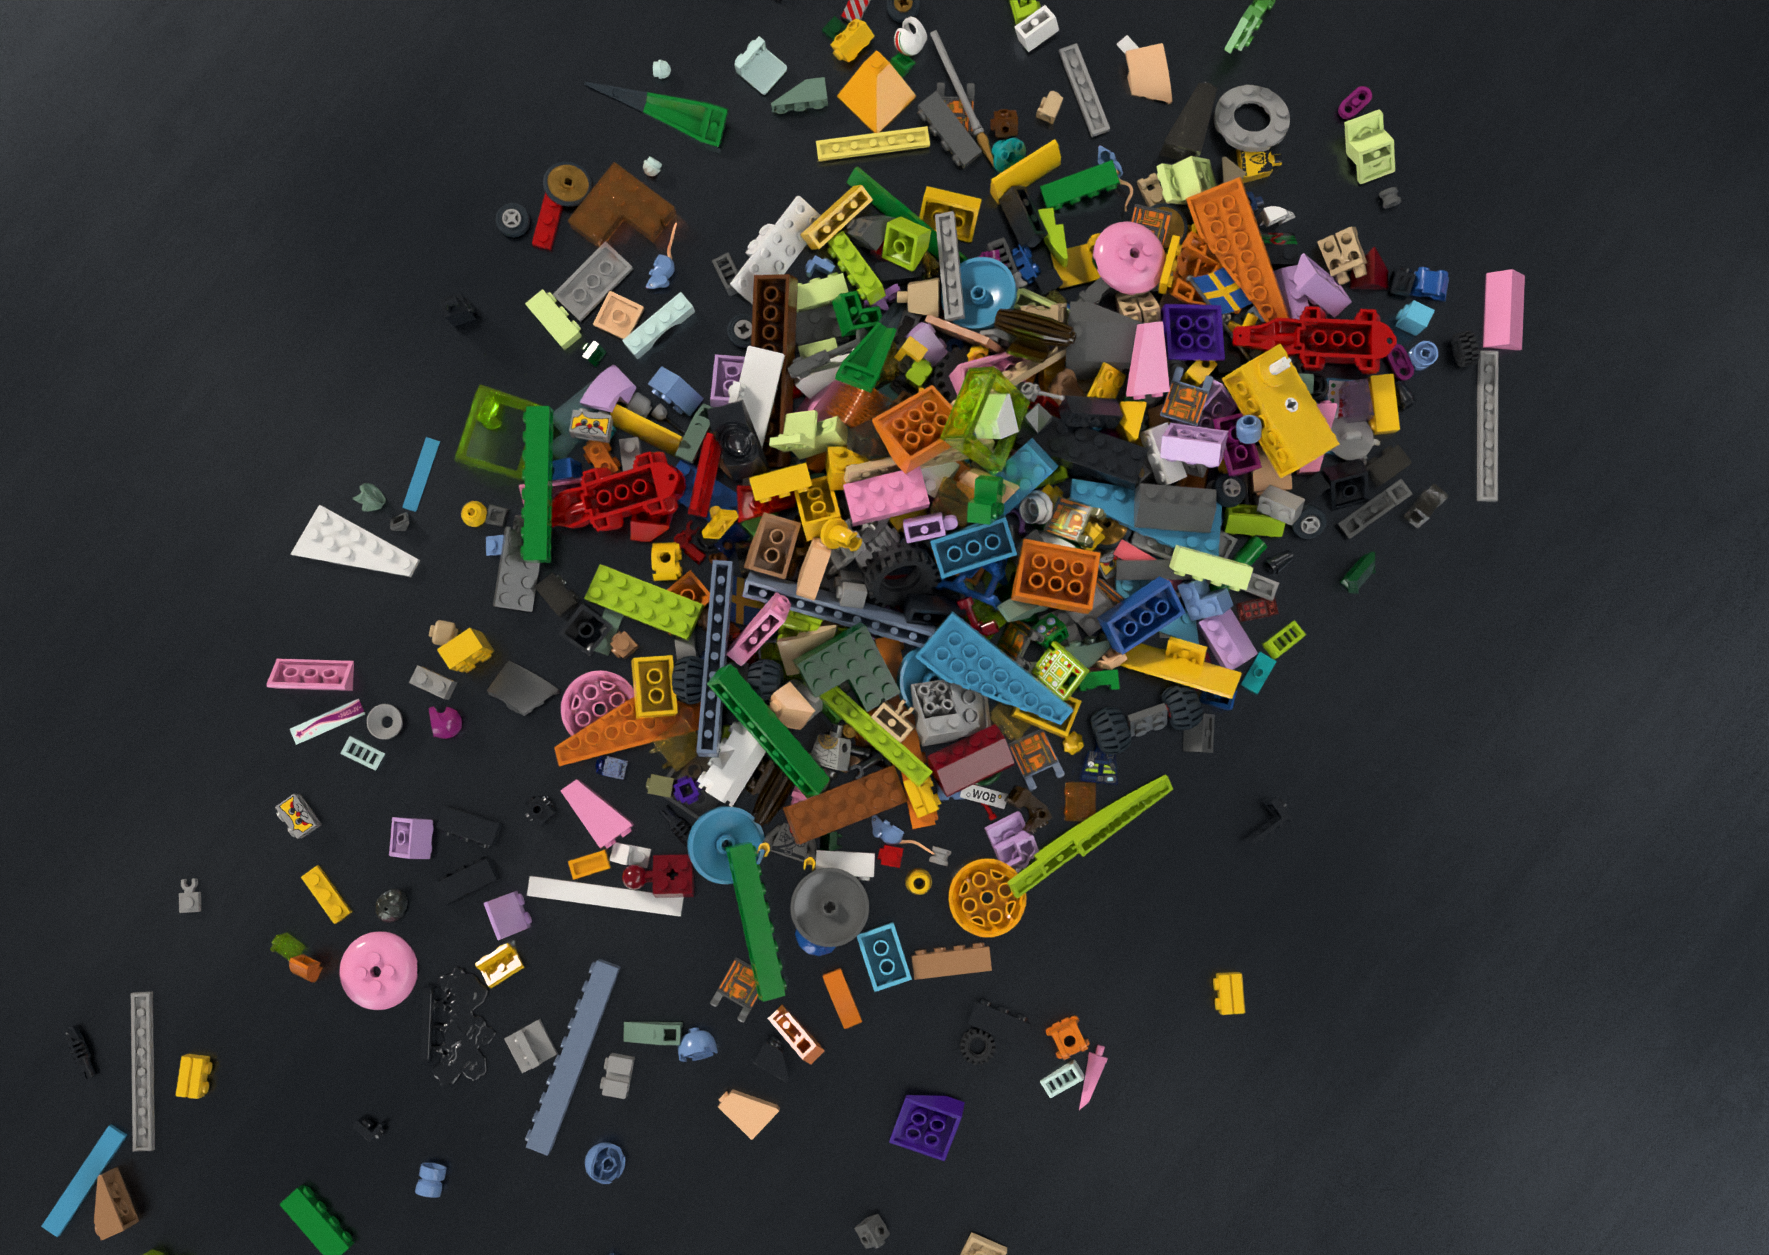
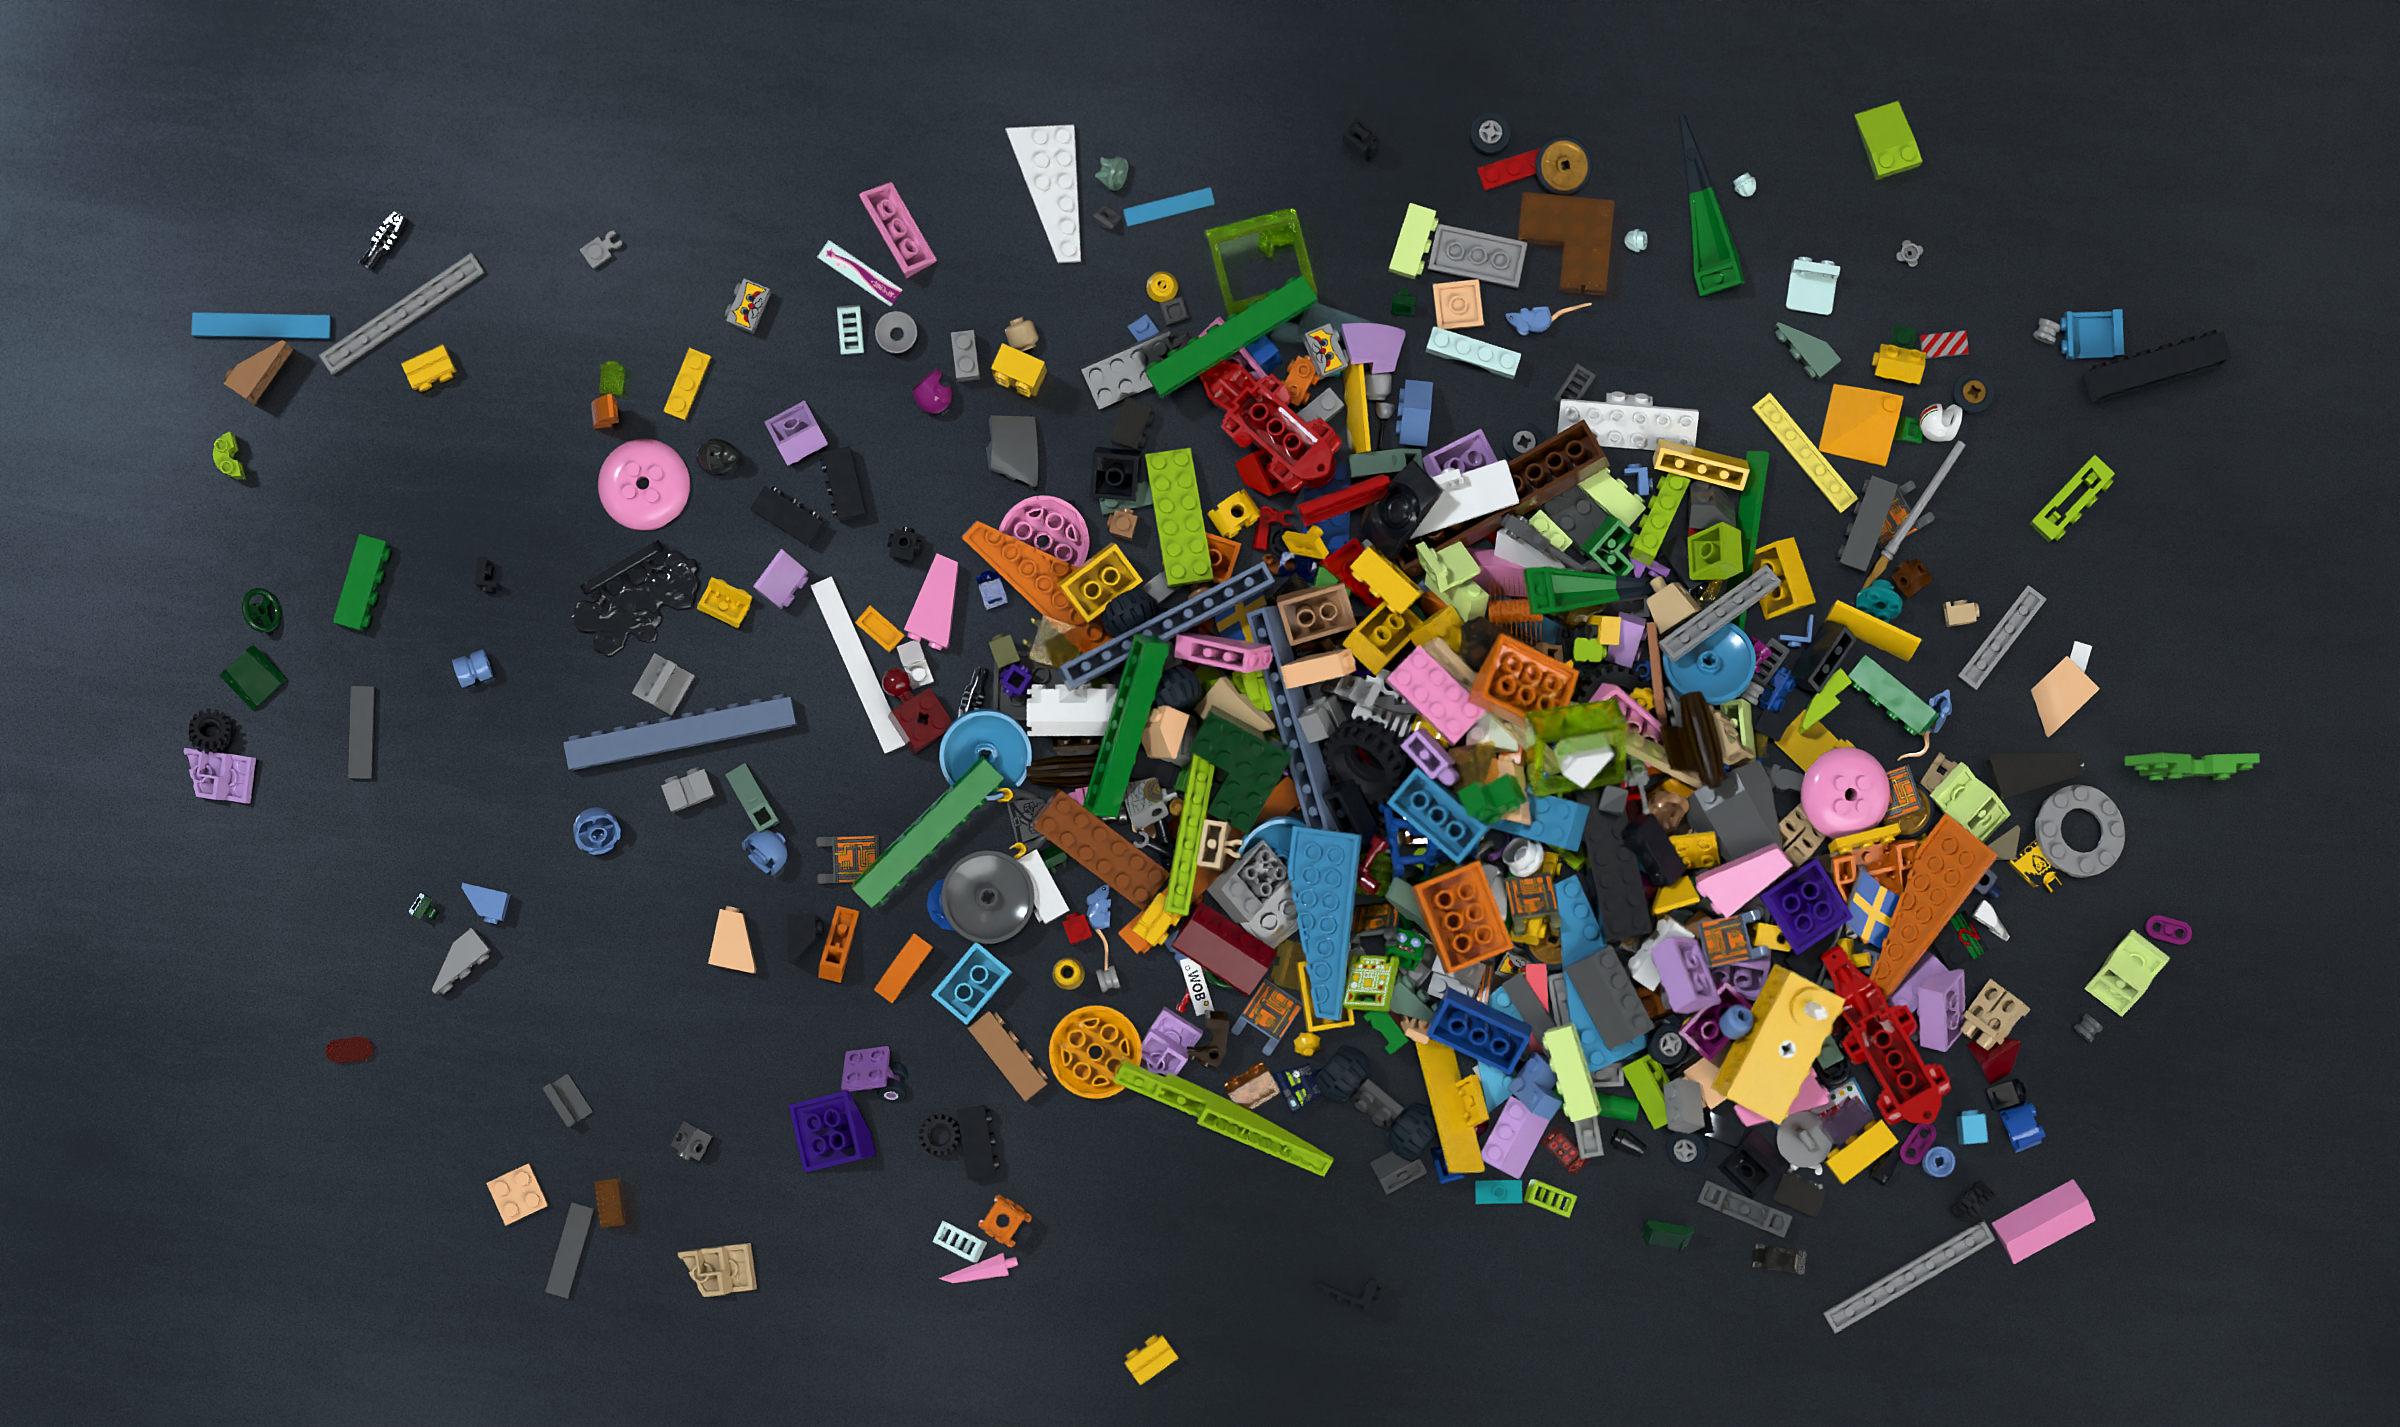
camera: 65 degrees right, 0 degrees up
yellow piece [821,518,862,551] -> none
white brick [1015,5,1059,52] -> none
none -> medium lavender plate [841,1046,907,1103]
none -> medium blue bracket [1778,615,1814,647]

